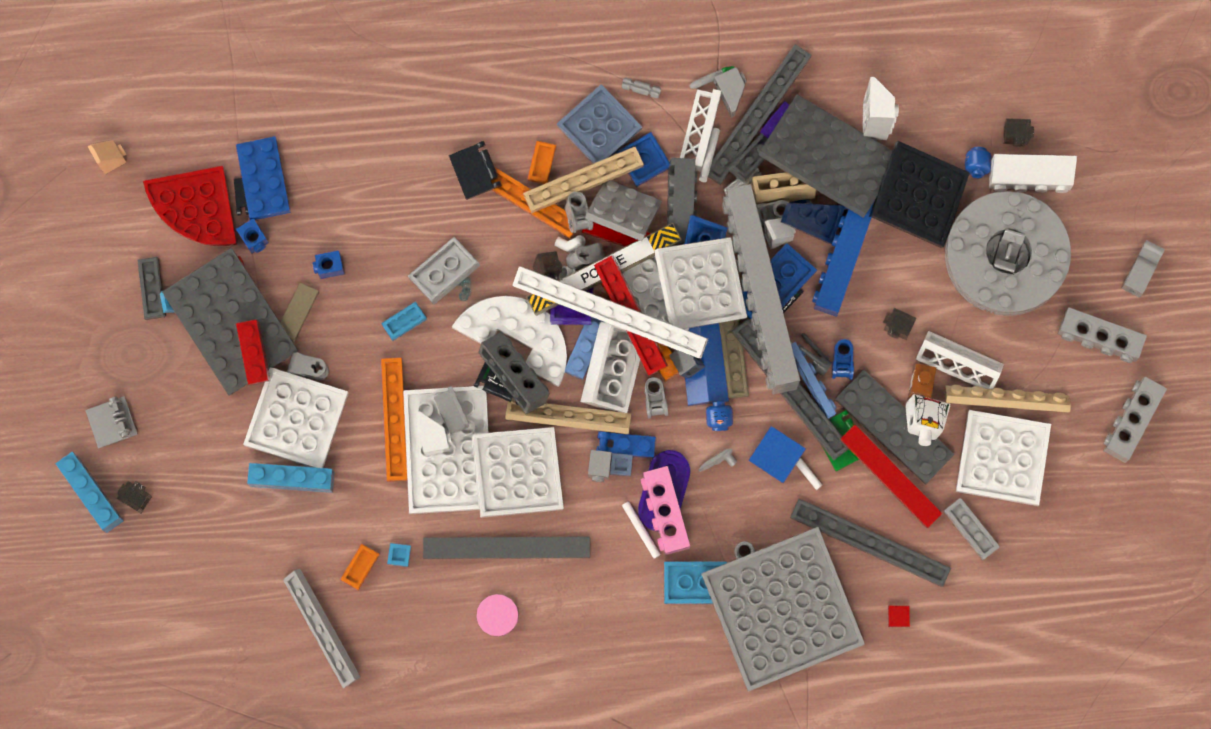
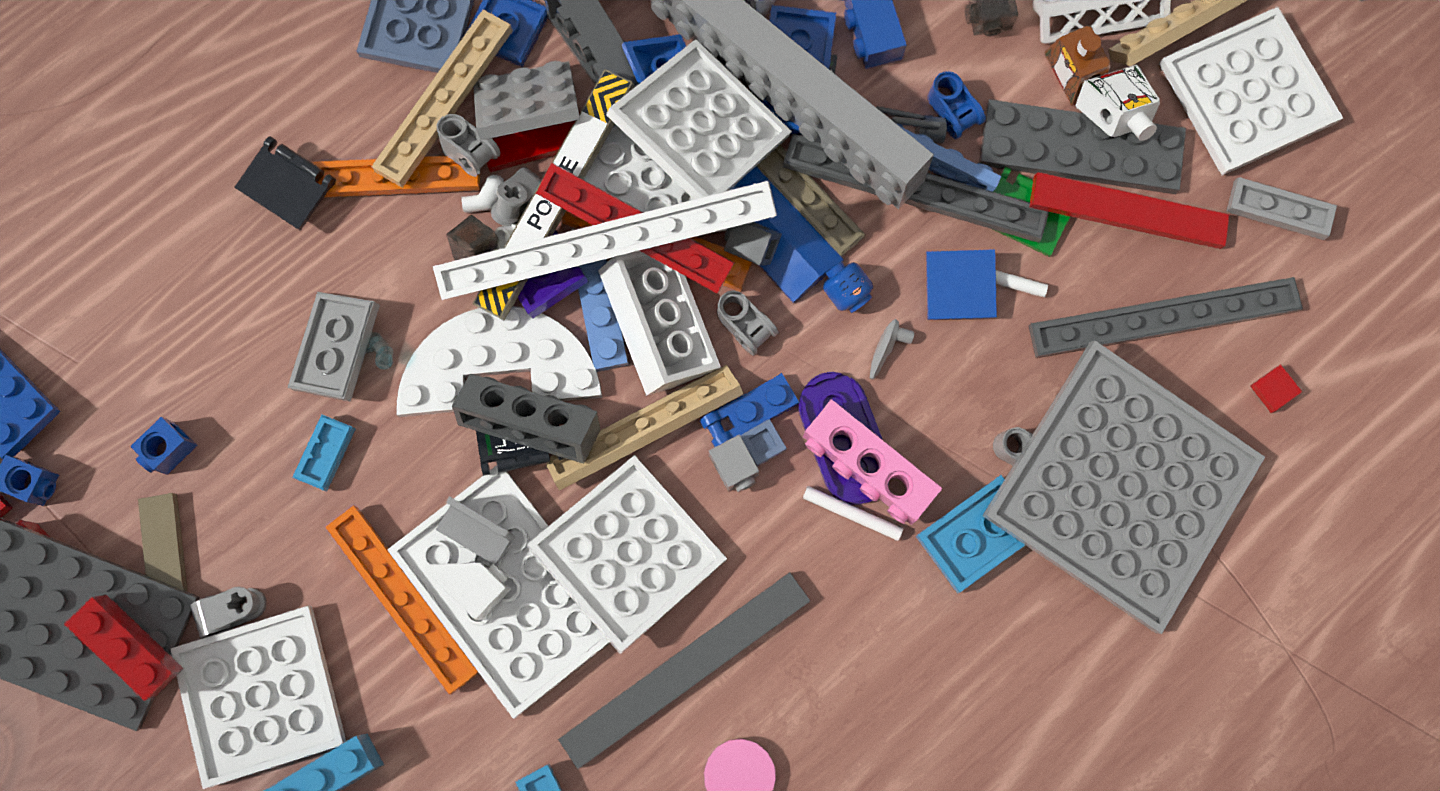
camera: 35 degrees left, 0 degrees up
orange tile [528,141,556,184] -> none

